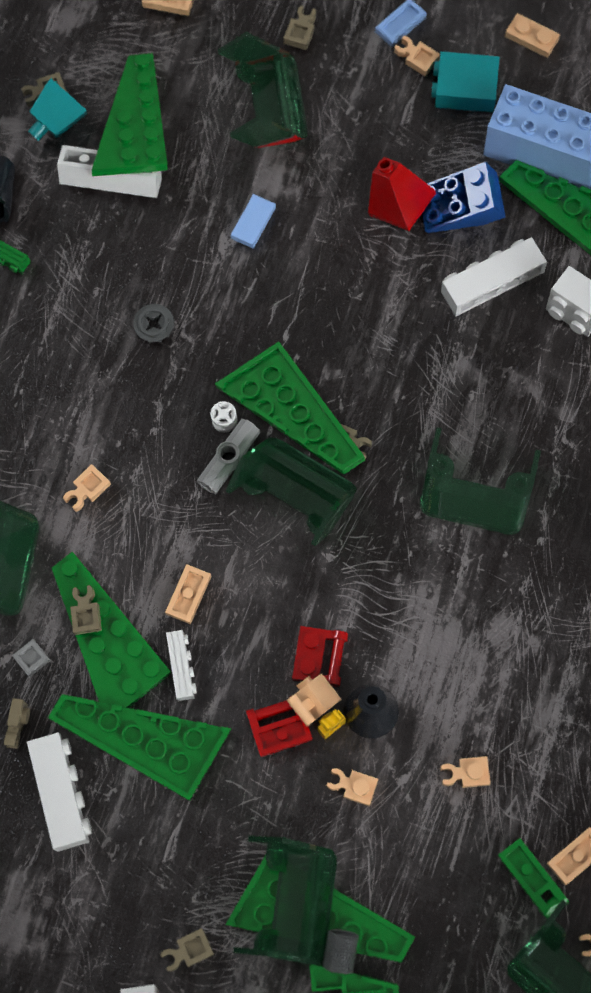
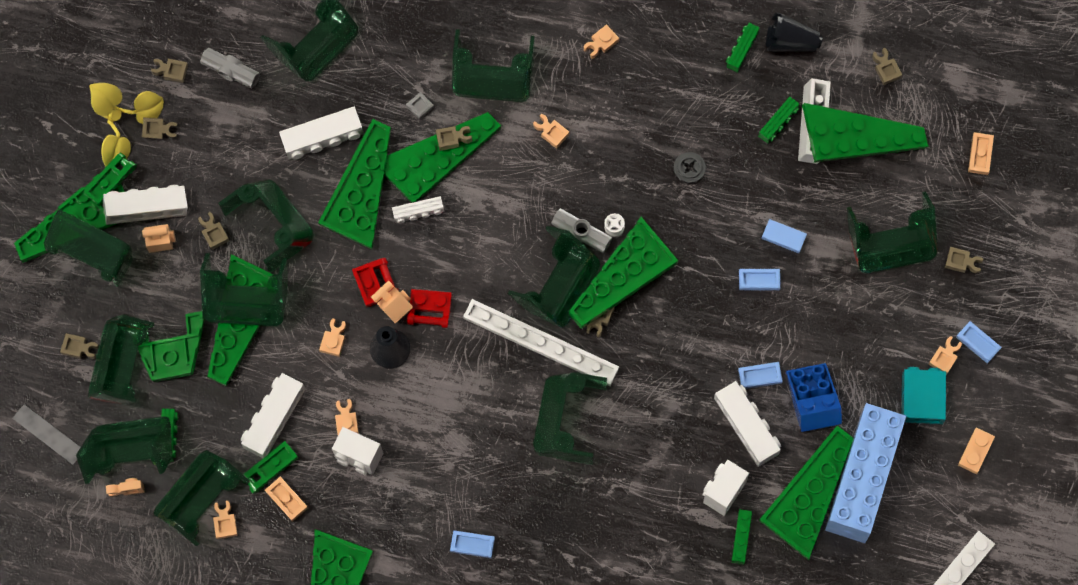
camera: 85 degrees right, 0 degrees up
dark tan plate [4,698,30,749] -> none
teal torso [28,78,87,141] -> none
light nougat plate [165,564,212,625] -> none
yellow plate [318,709,346,740] -> none
dark grey piece [322,929,359,974] -> none
red slope [368,157,436,231] -> none
none -> clear green windscreen [218,180,314,273]
none -> white brick [241,373,305,458]
none -> white brick [332,427,383,475]
none -> white plate [463,299,619,386]
none -> light blue tile [738,362,783,389]
none -> light blue tile [739,269,780,290]
none -> green piece [758,97,799,144]

